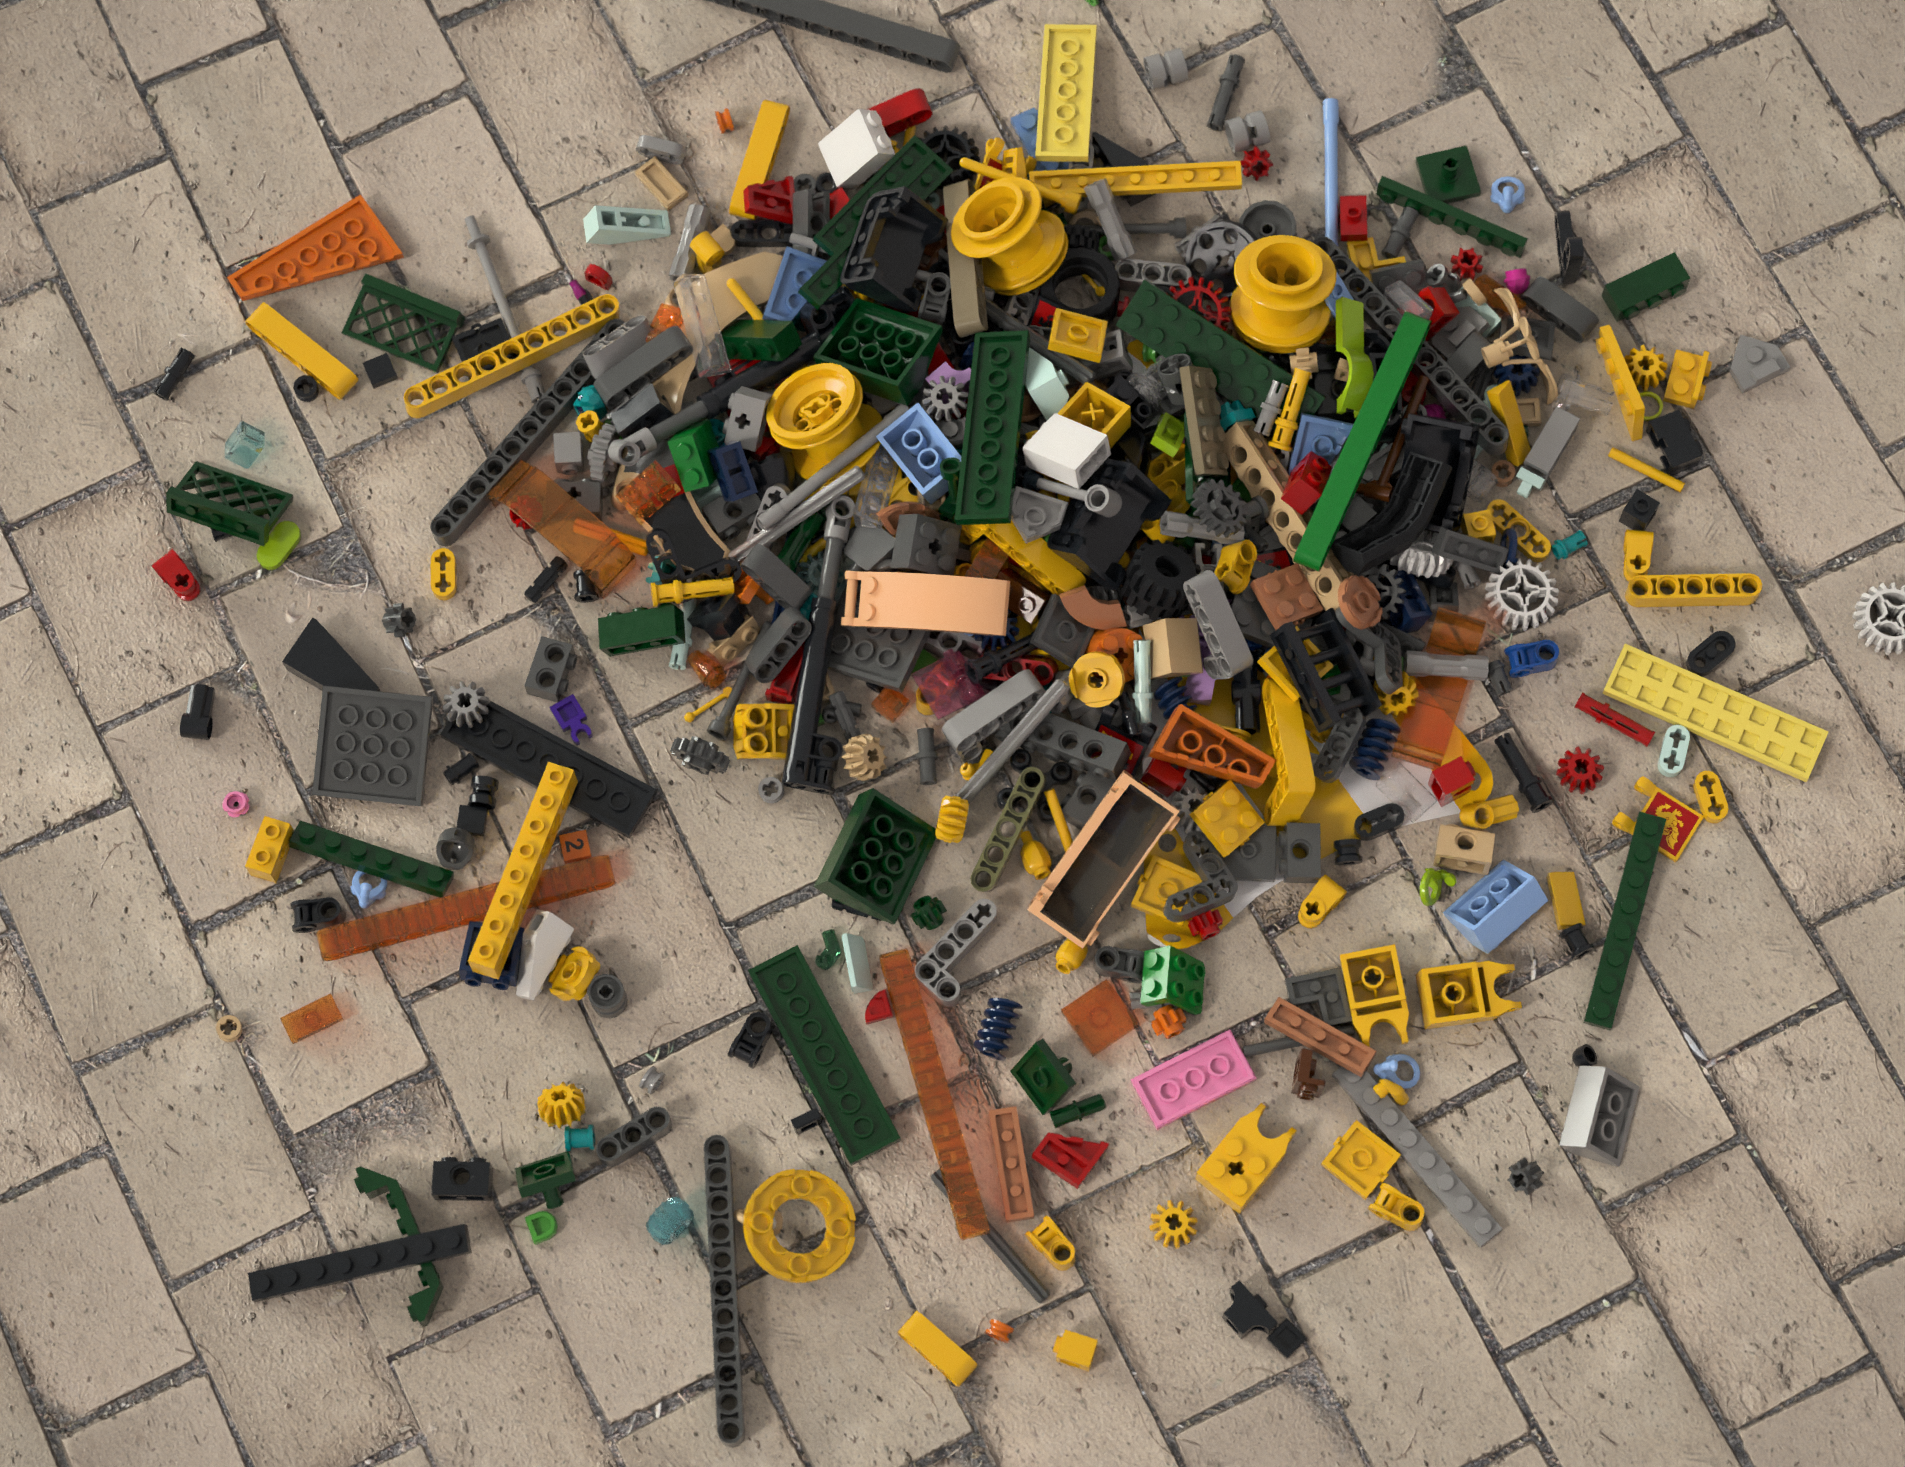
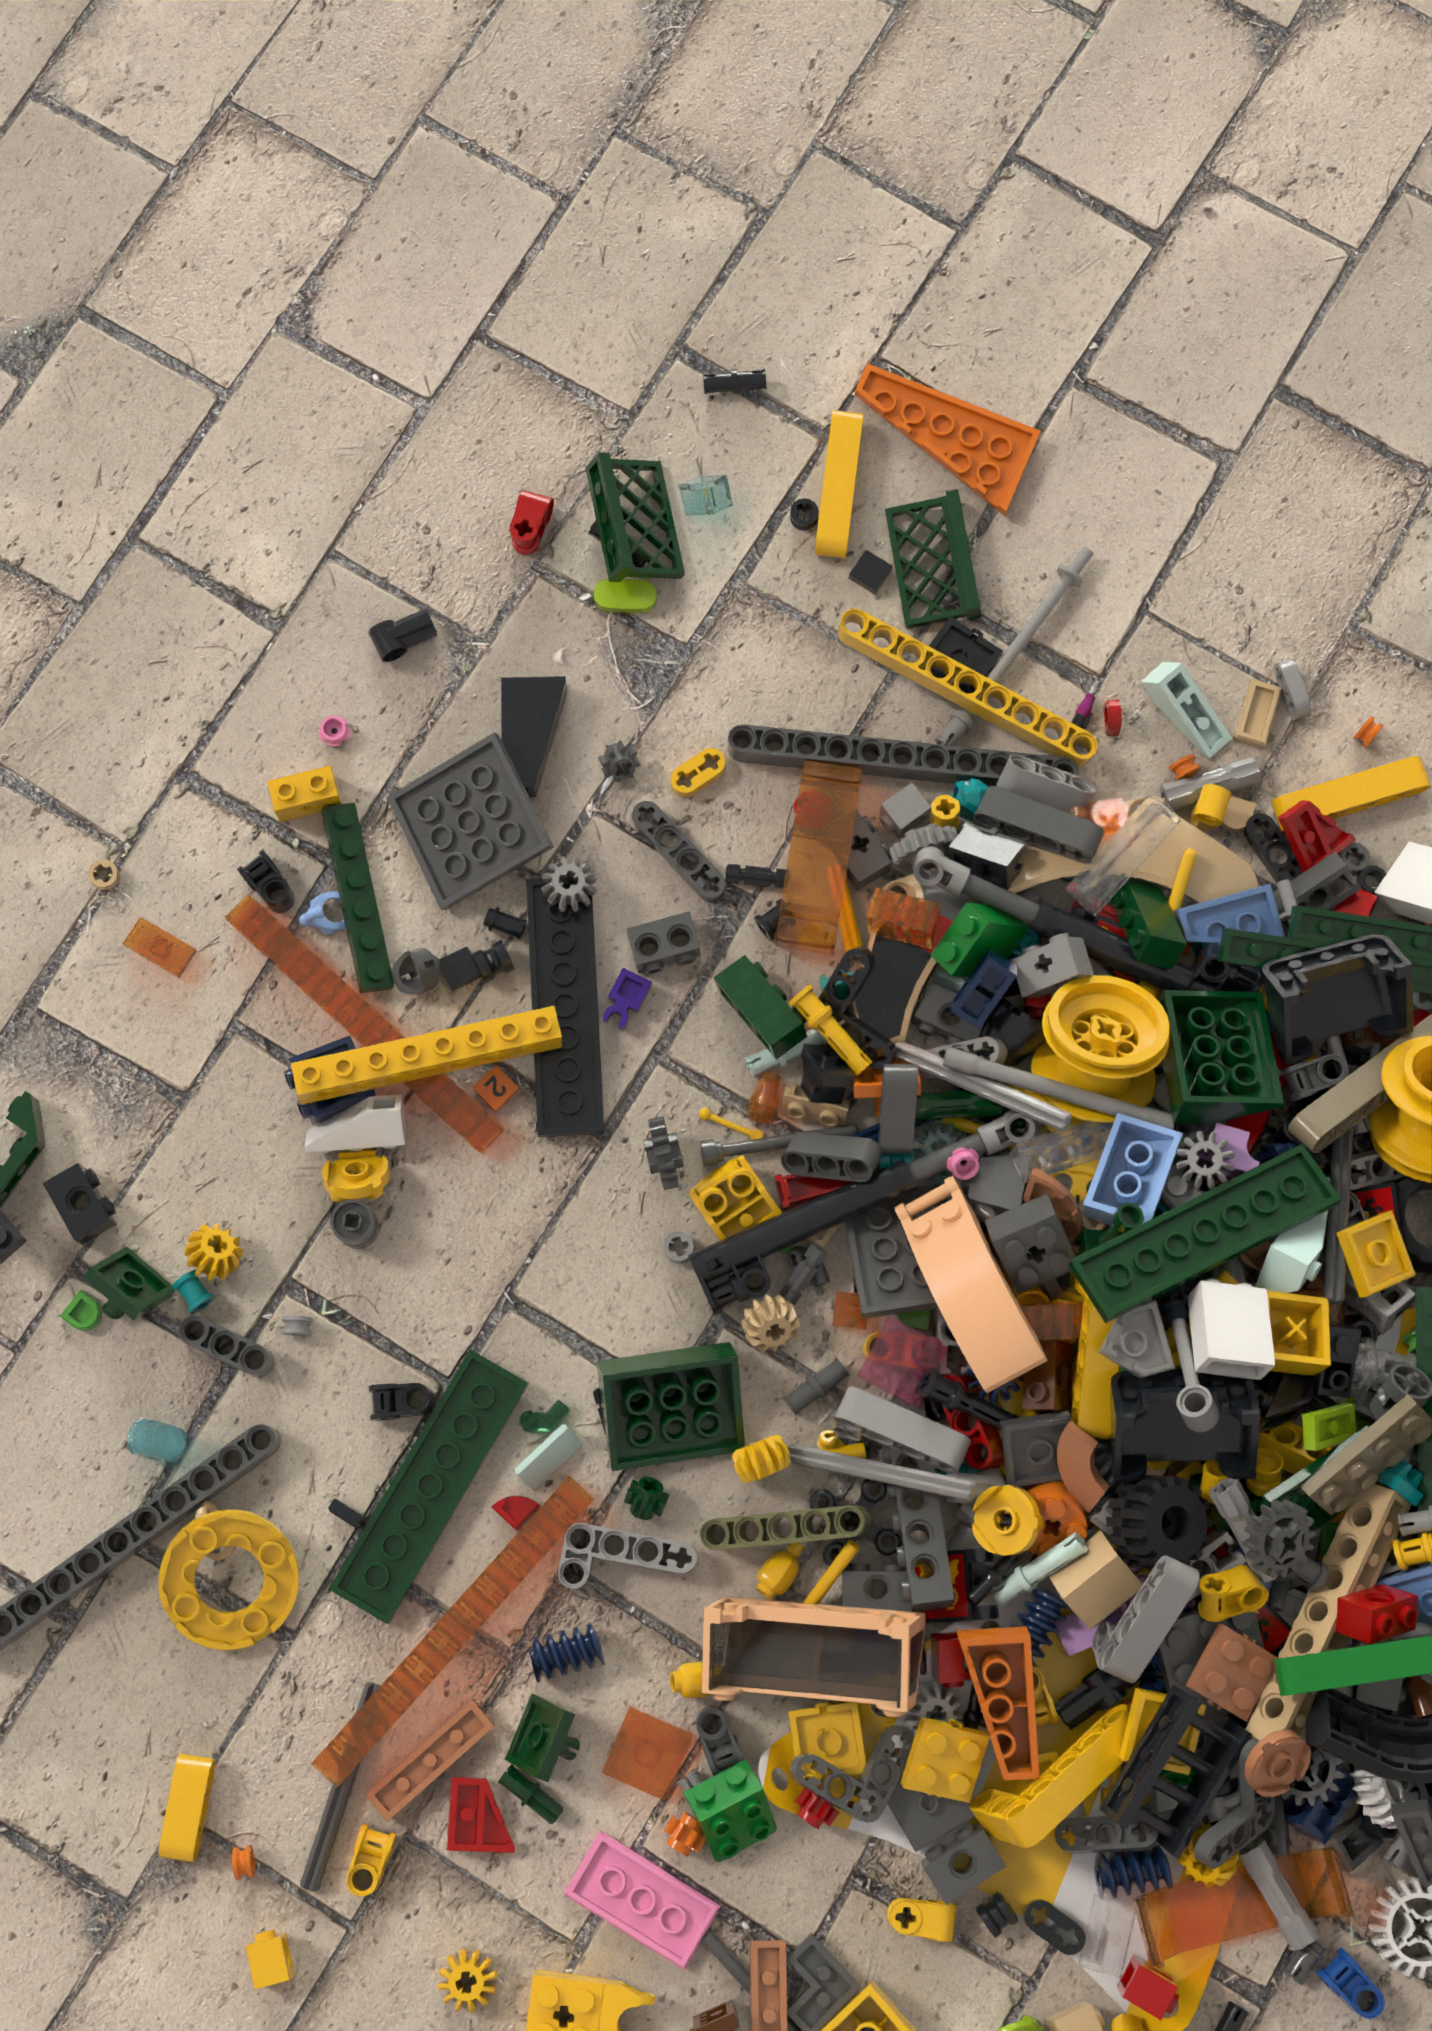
camera: 55 degrees right, 5 degrees up
none -> dark grey beam [632,801,726,902]
none -> bright pink plate [947,1147,979,1180]
none -> orange bush [1168,754,1202,781]

